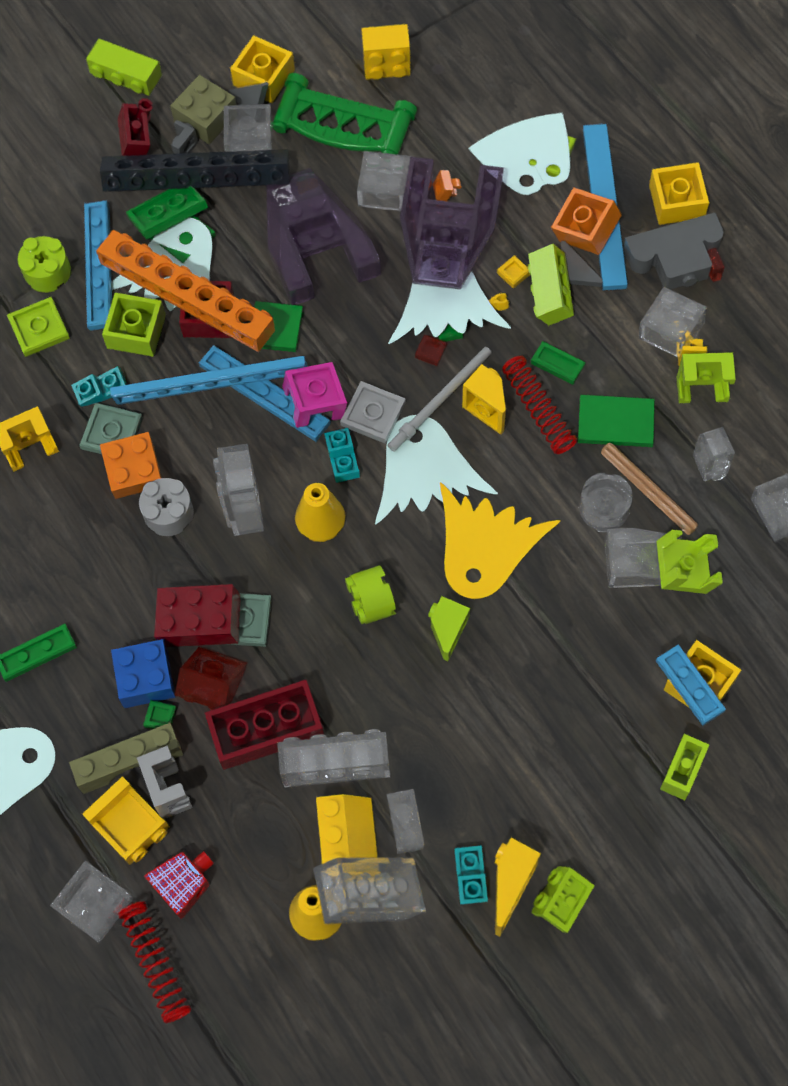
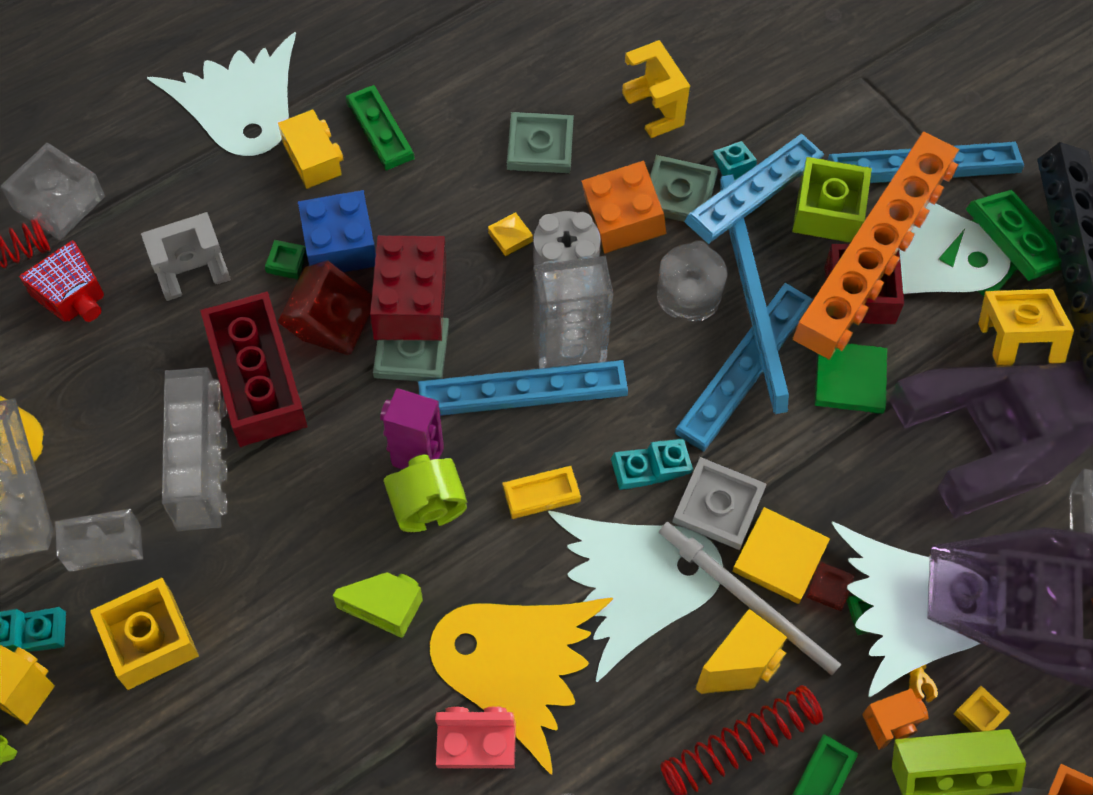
camera: 85 degrees right, 5 degrees down
lime tile [7,297,70,357] -> none
lime brick [18,236,71,292] -> none
olive arch [69,723,183,794] -> none
yellow panel [82,776,169,865] -> none
dark pink panel [283,362,347,428] -> none
yellow cone [295,483,345,542] -> none
yellow slope [316,794,380,885] -> none
none -> yellow brick [90,578,199,690]
none -> yellow brick [278,109,344,189]
none -> magenta brick [380,388,444,469]
none -> dark azure tile [418,360,628,415]
none -> coral bracket [435,707,516,768]
none -> yellow tile [488,212,533,256]
none -> yellow tile [503,466,581,519]
none -> sand green tile [507,112,574,173]
none -> clear brick [657,241,727,322]
none -> dark azure tile [684,134,824,244]
none -> yellow tile [732,507,830,604]
none -> orange brick [862,688,929,750]
none -> yellow panel [978,289,1074,366]

